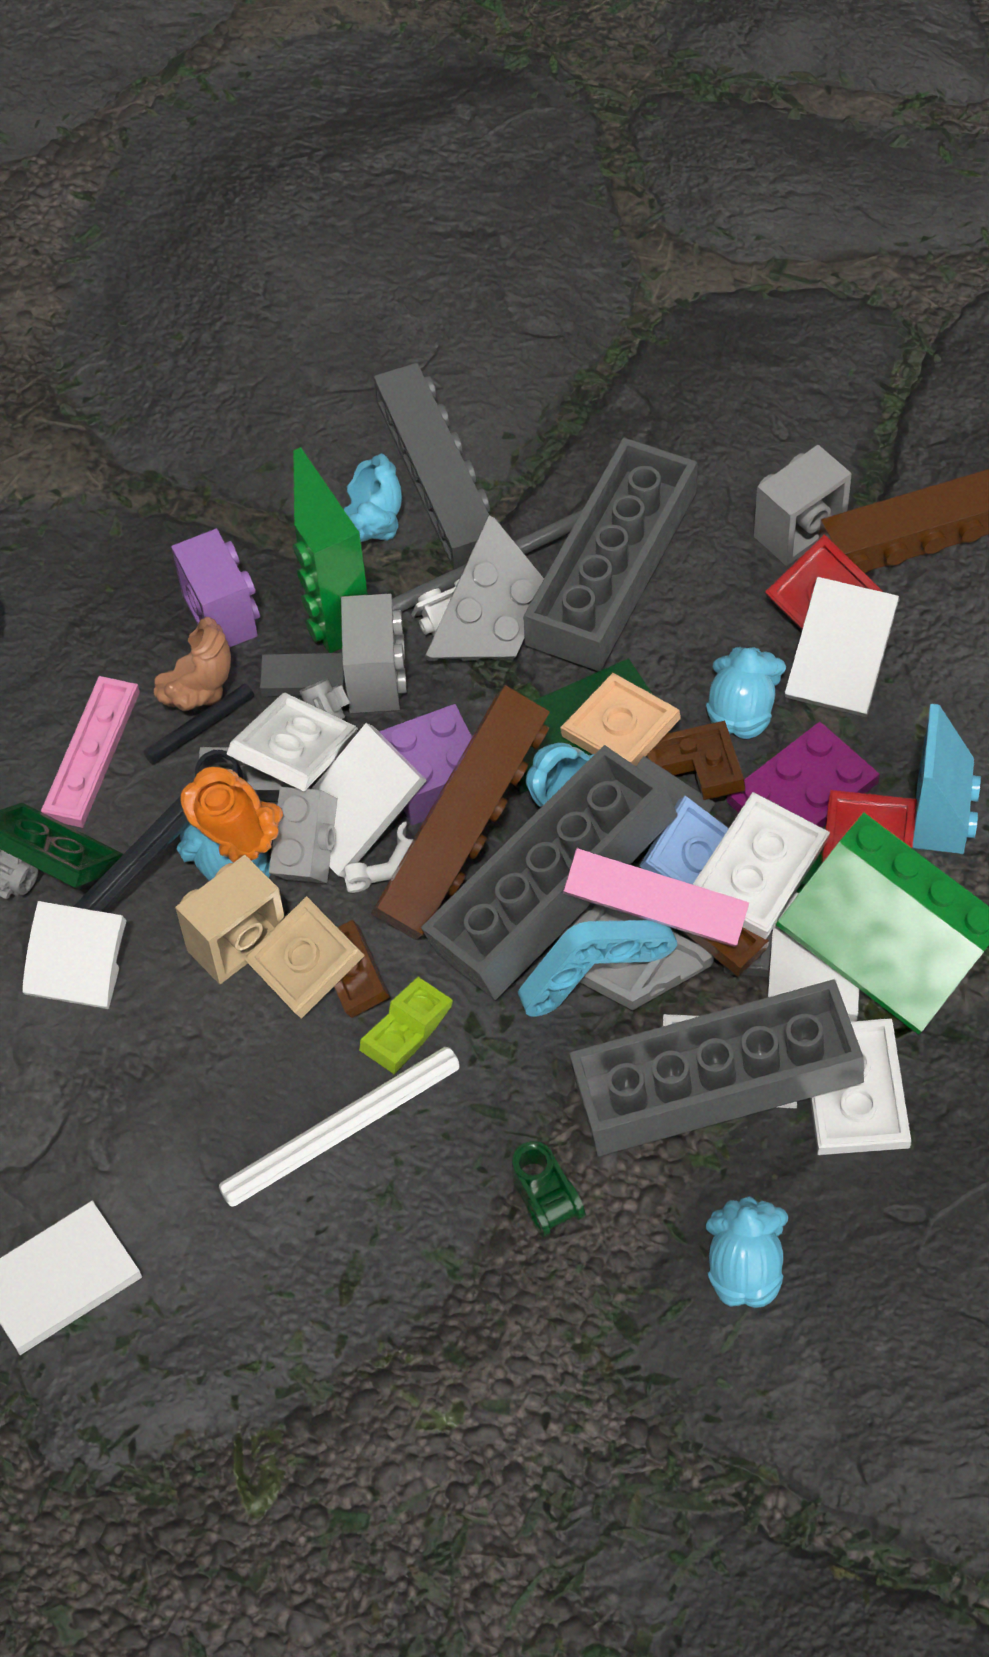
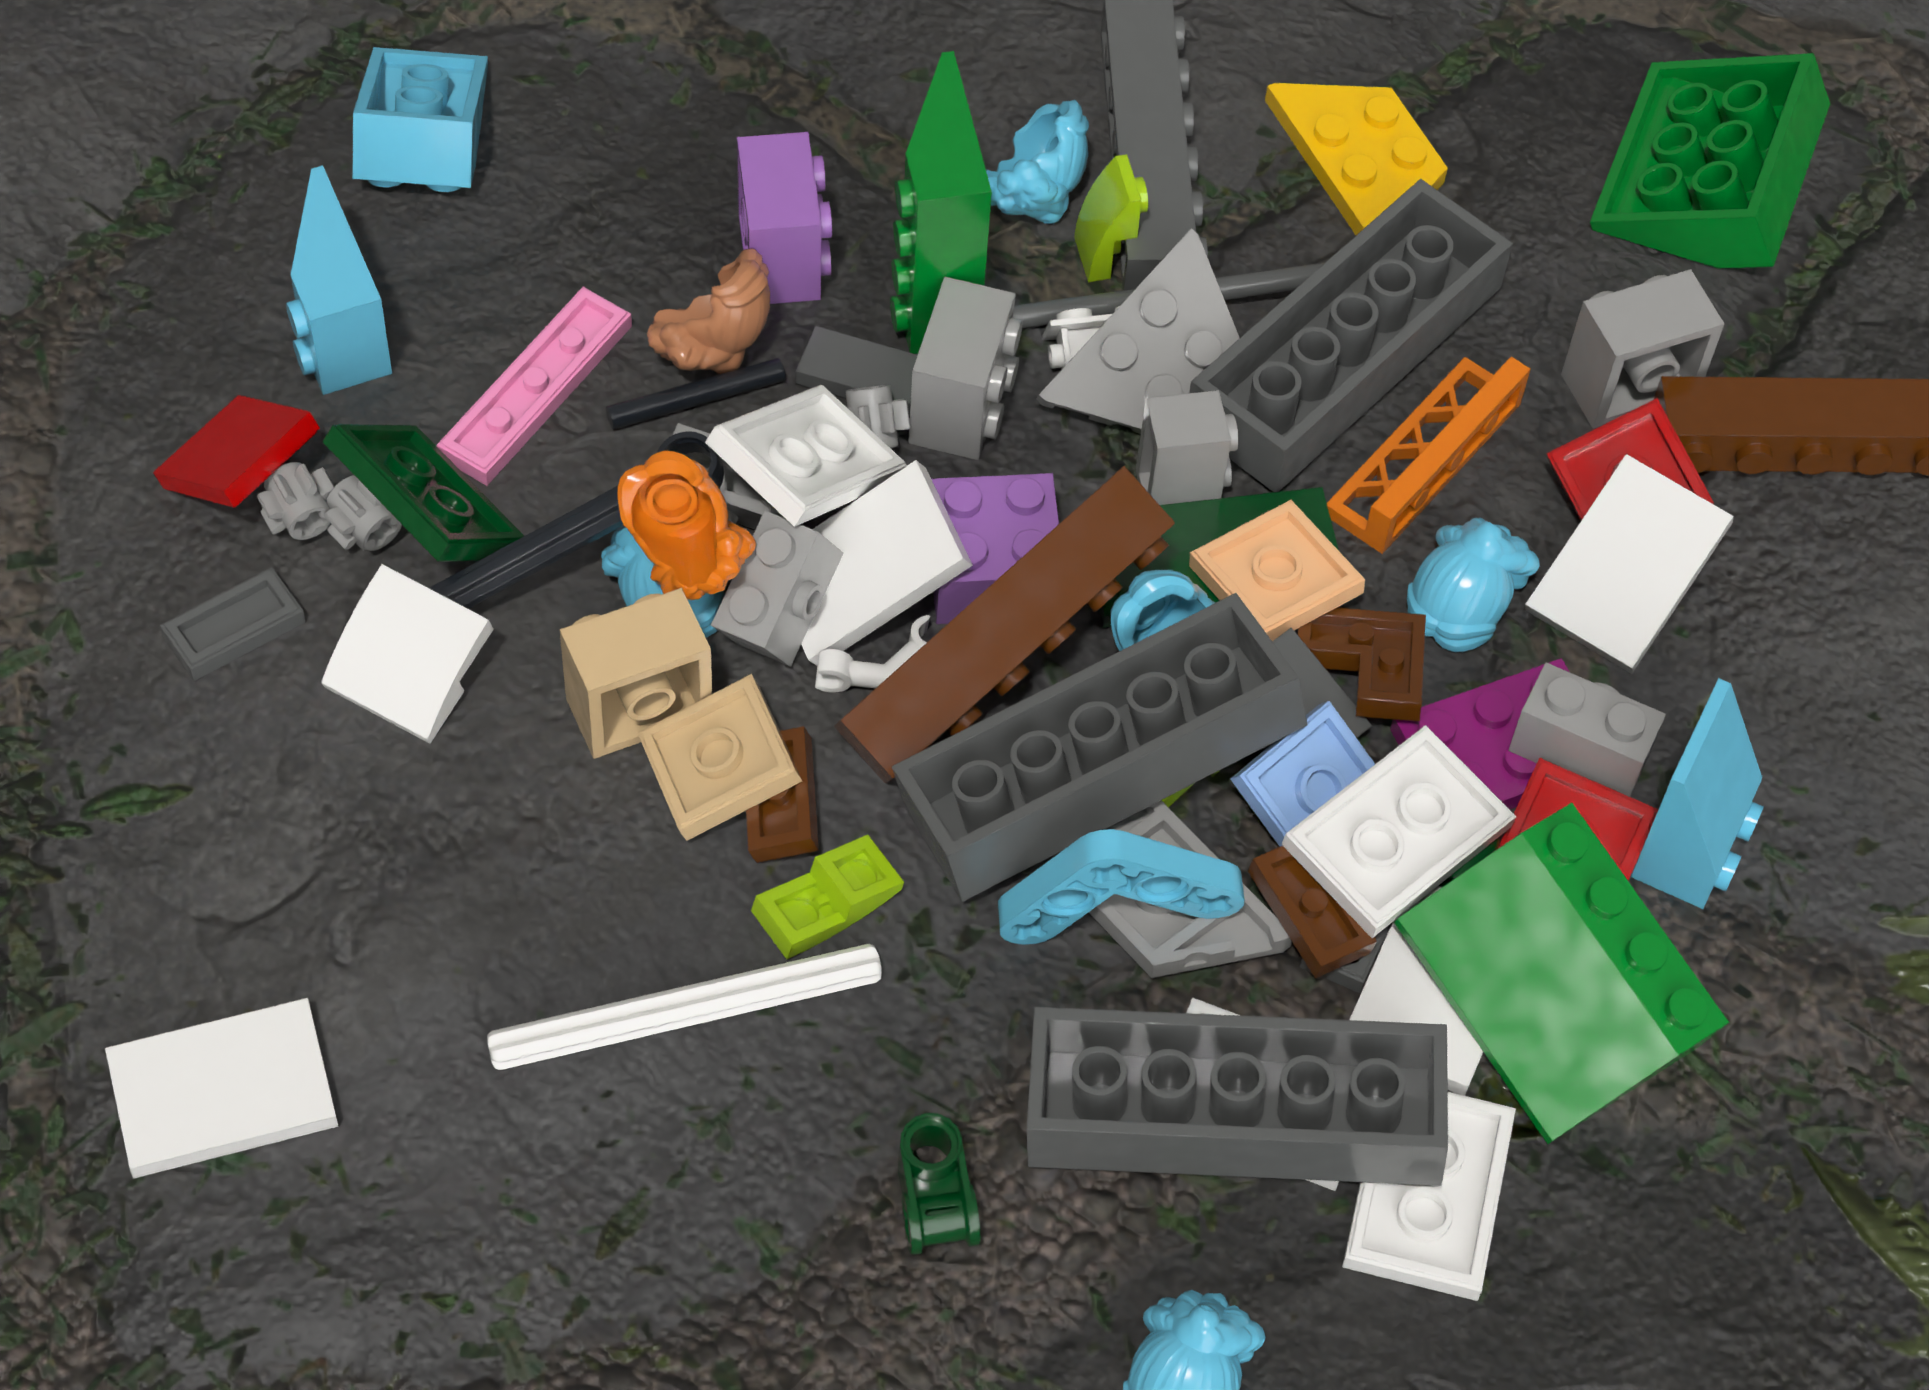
camera: 10 degrees right, 0 degrees up
bright pink tile [563,849,749,947] -> none
none -> lime slope [1074,154,1148,282]
none -> light grey brick [1135,390,1238,505]
none -> yellow wing [1265,83,1448,235]
none -> orange fence [1327,356,1531,554]
none -> light grey brick [1508,662,1666,797]
none -> green slope [1590,53,1830,268]

